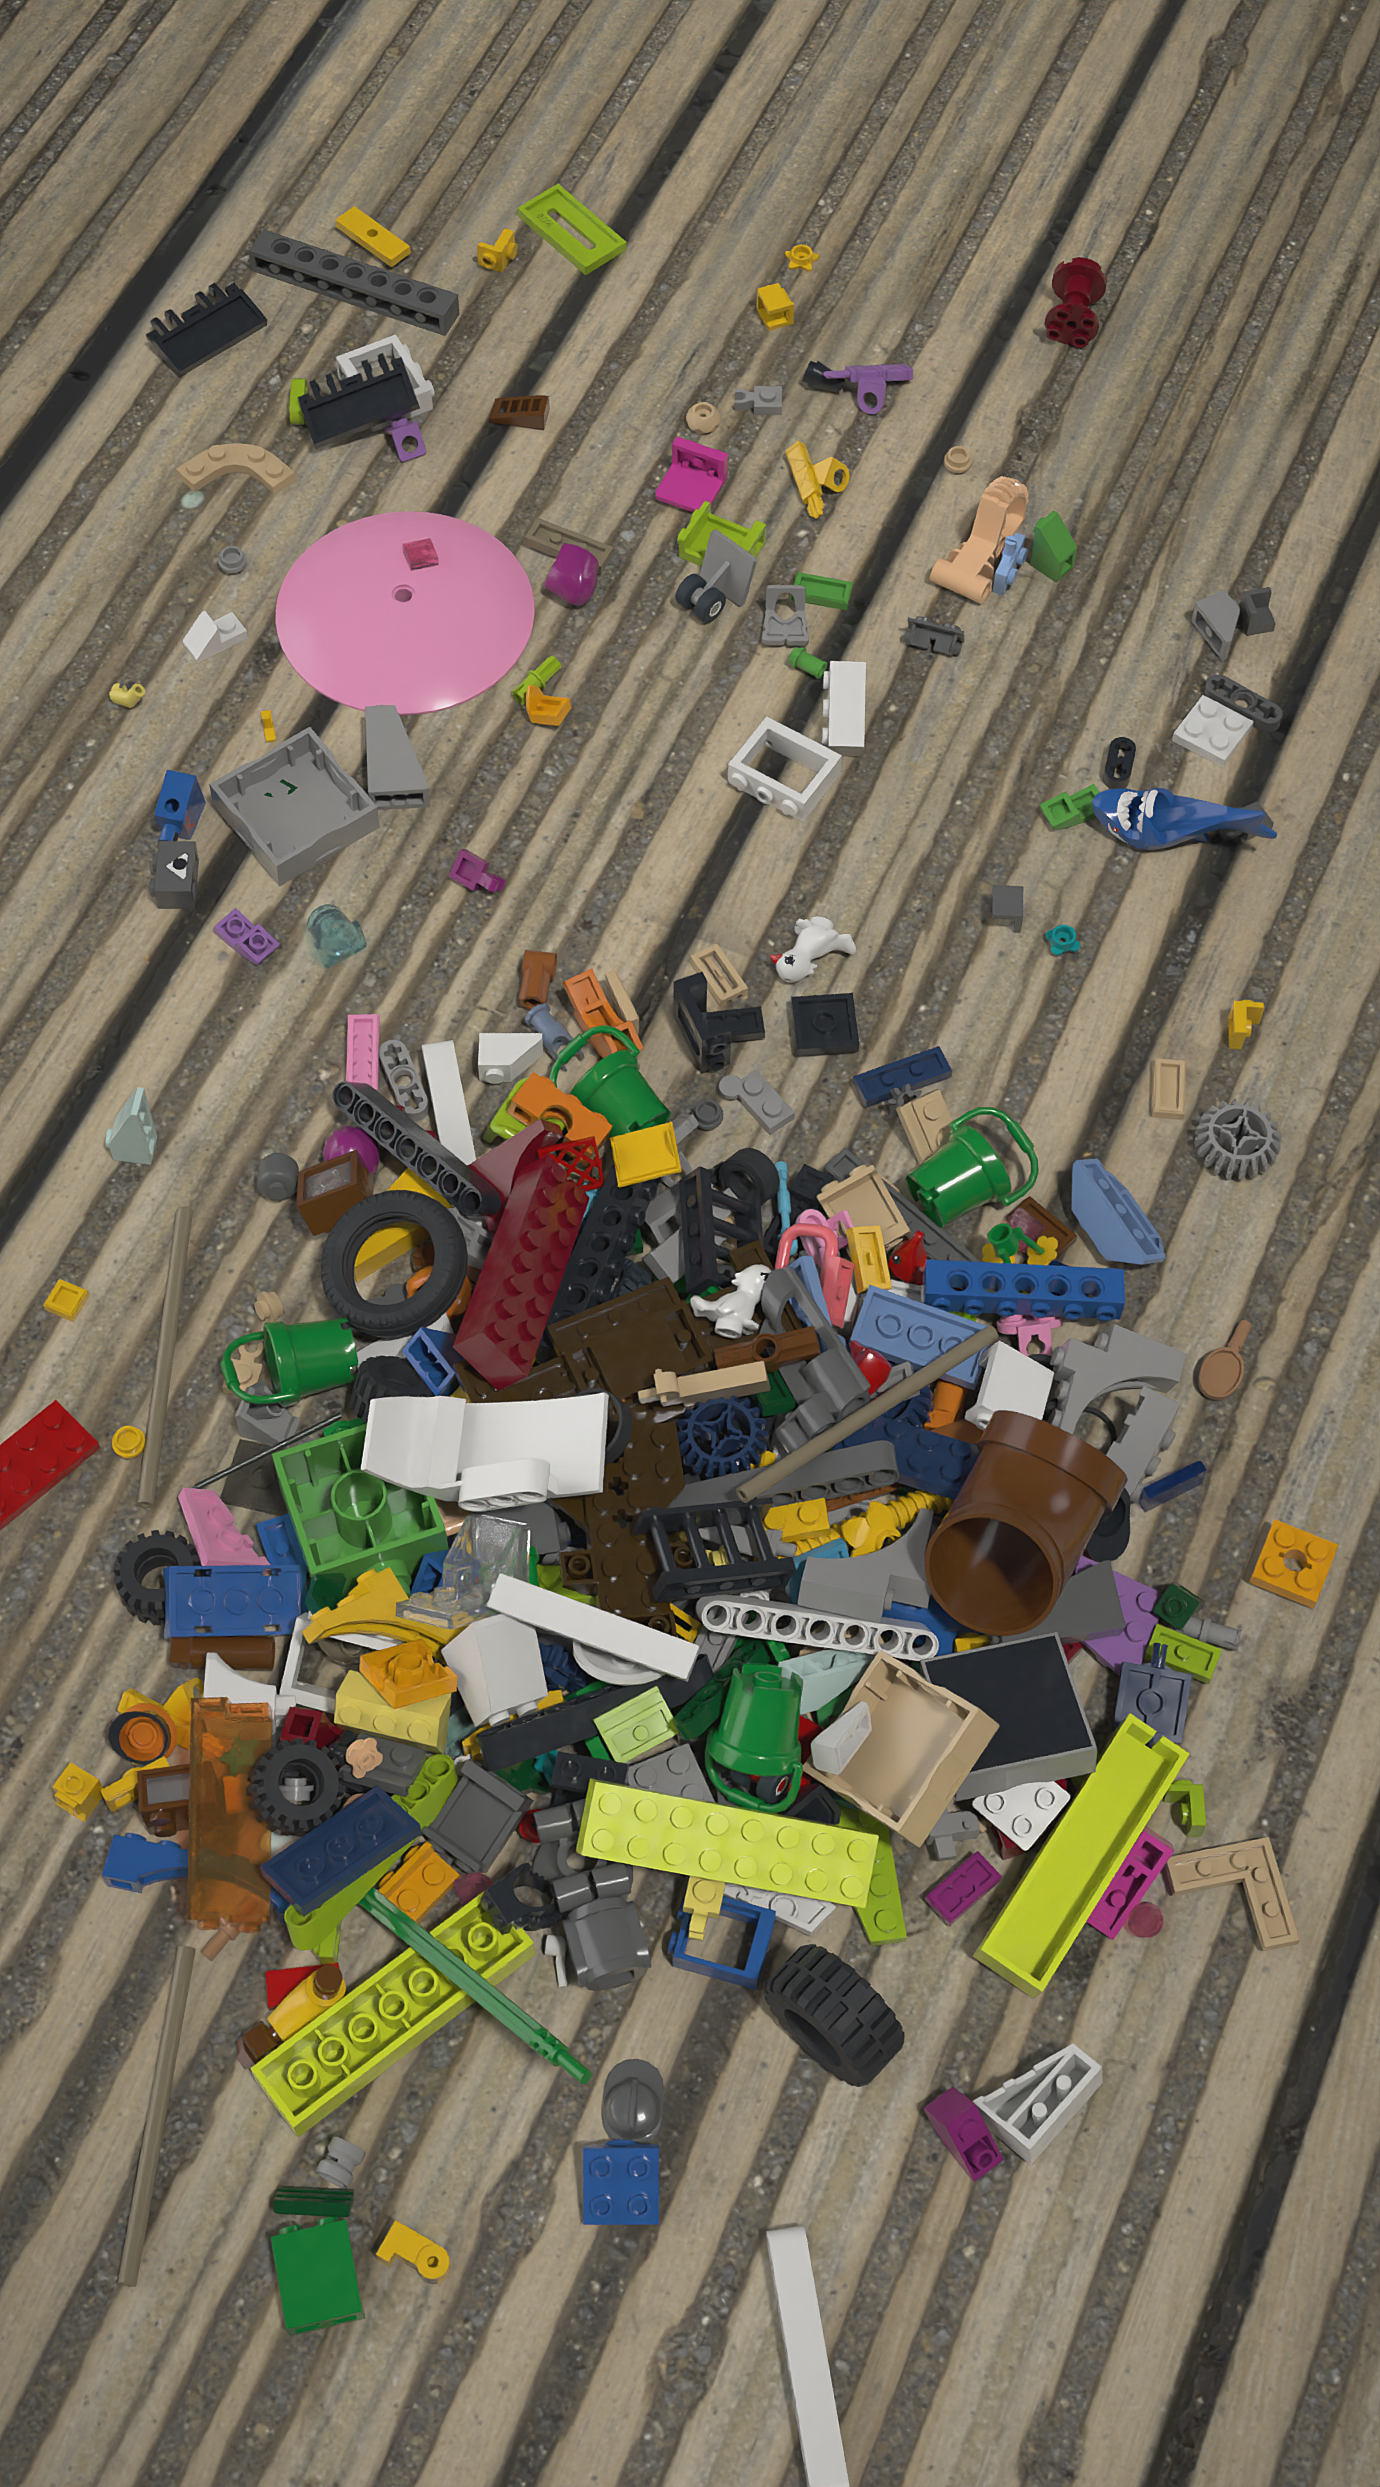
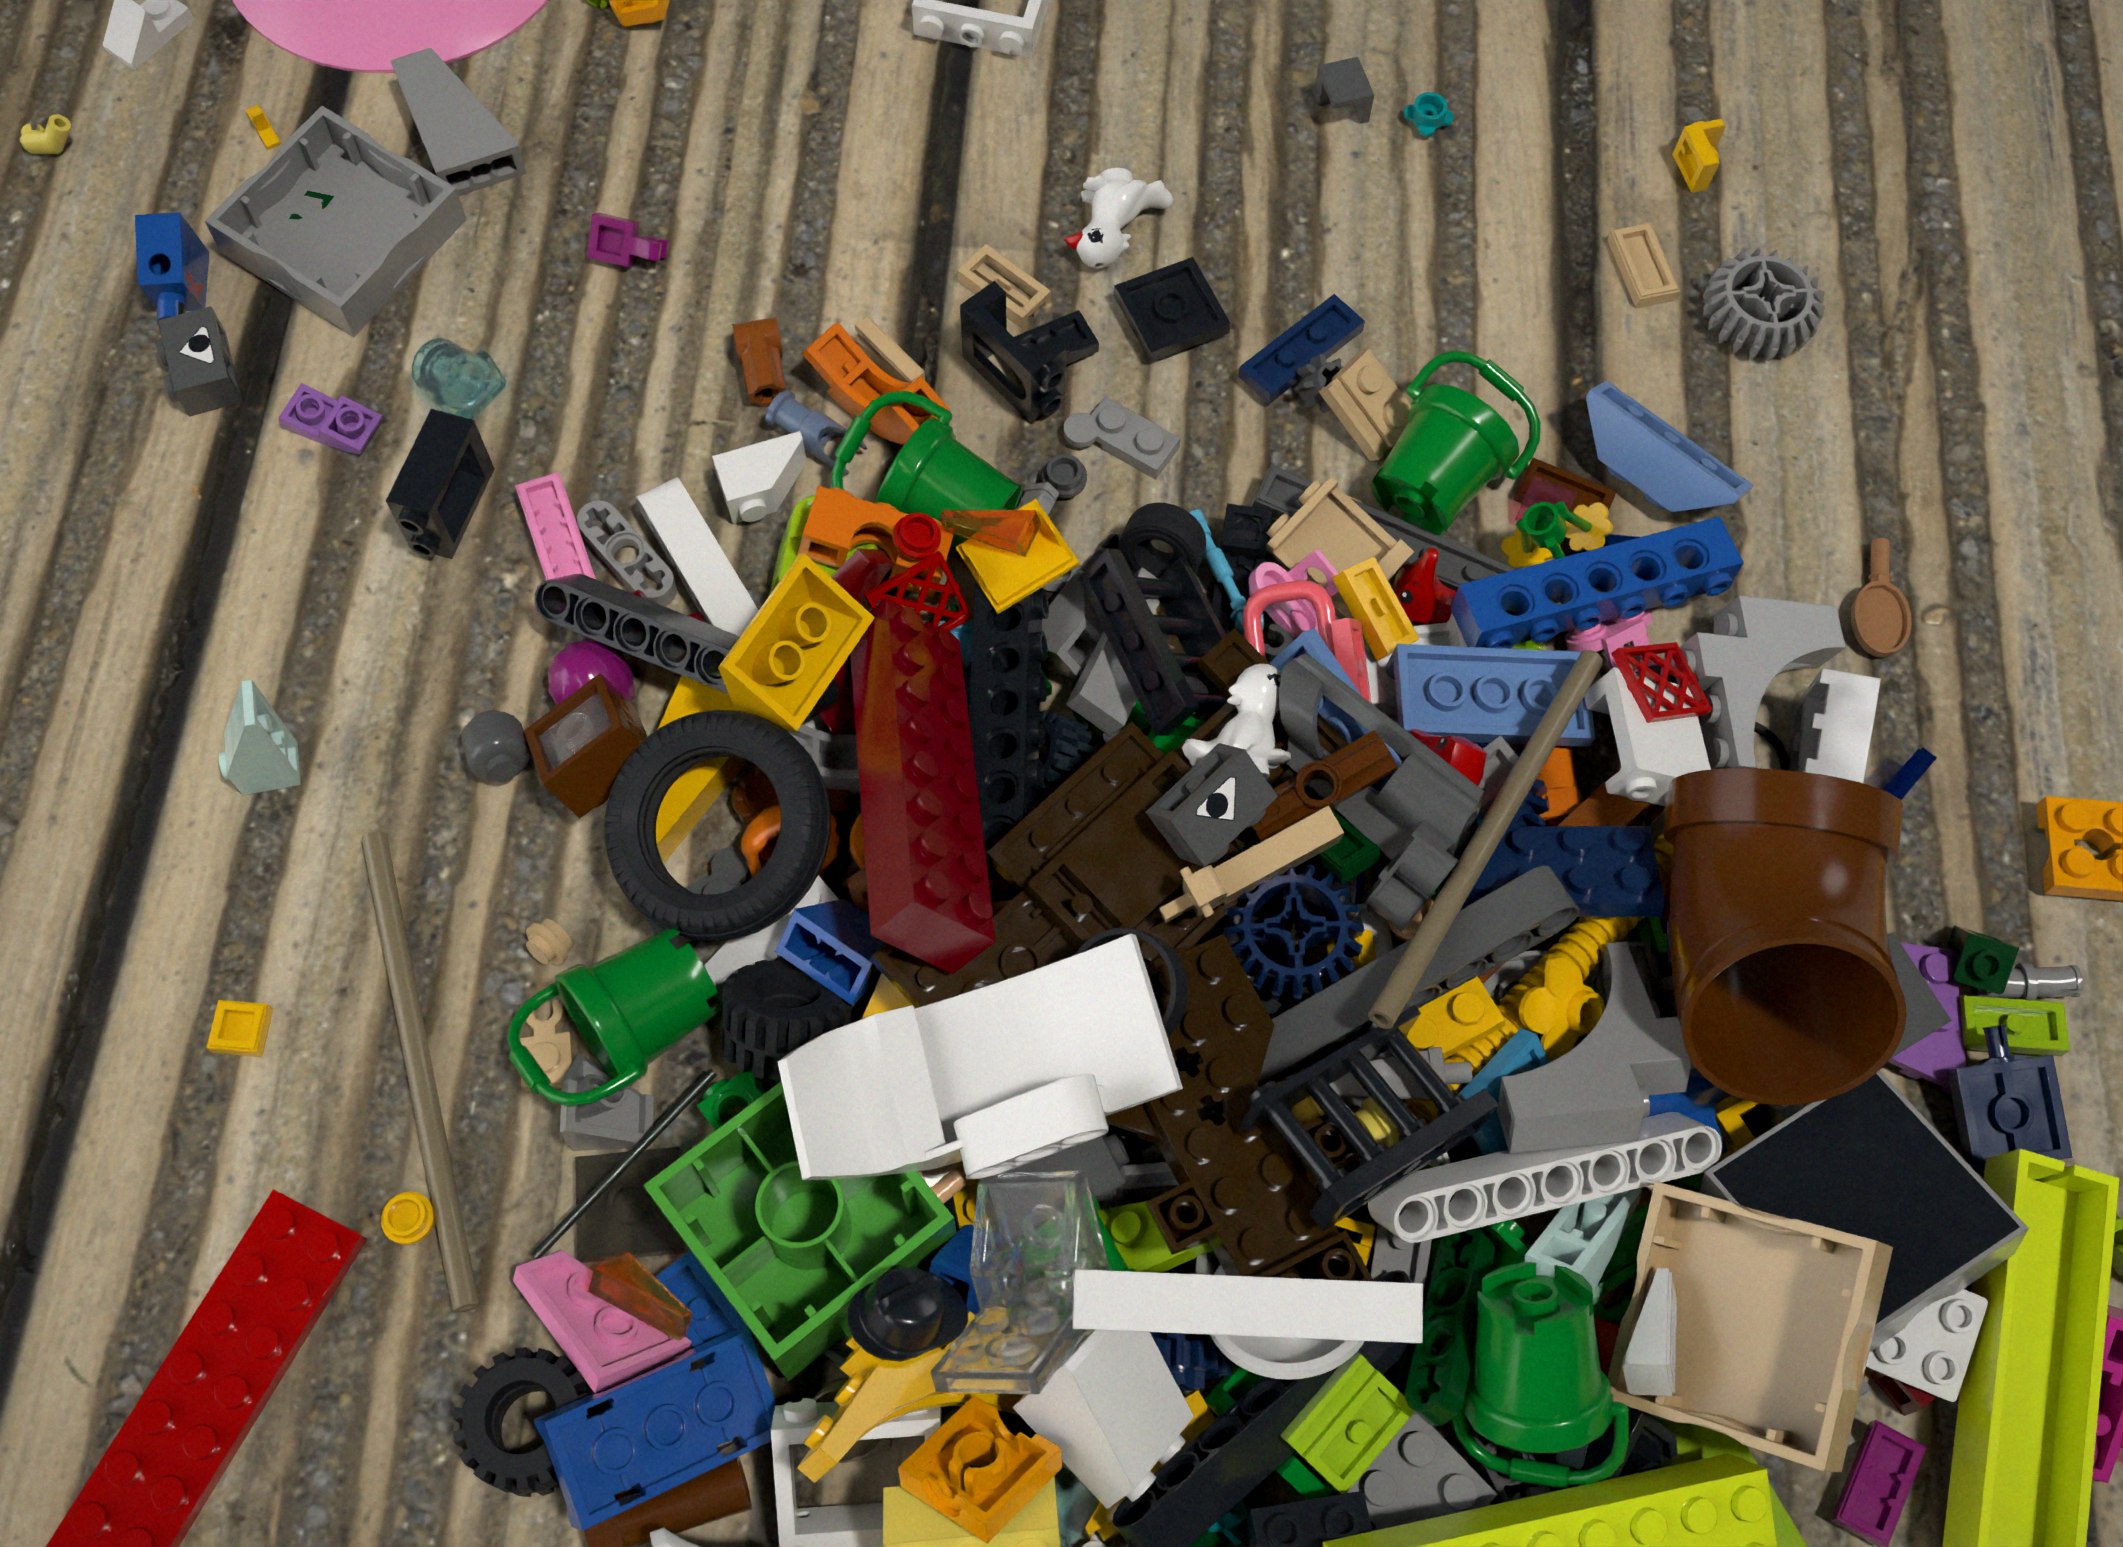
camera: 20 degrees left, 5 degrees up
dark green bracket [304,1573,347,1615] -> none
none -> black window [386,408,495,559]
none -> clear orange piece [588,1251,693,1341]
none -> yellow slope [718,552,875,732]
none -> black piece [848,1266,968,1362]
none -> red plate [893,513,941,560]
none -> clear orange piece [939,510,1041,557]
none -> dark grey brick [1146,743,1278,867]
none -> red window [1611,642,1713,723]

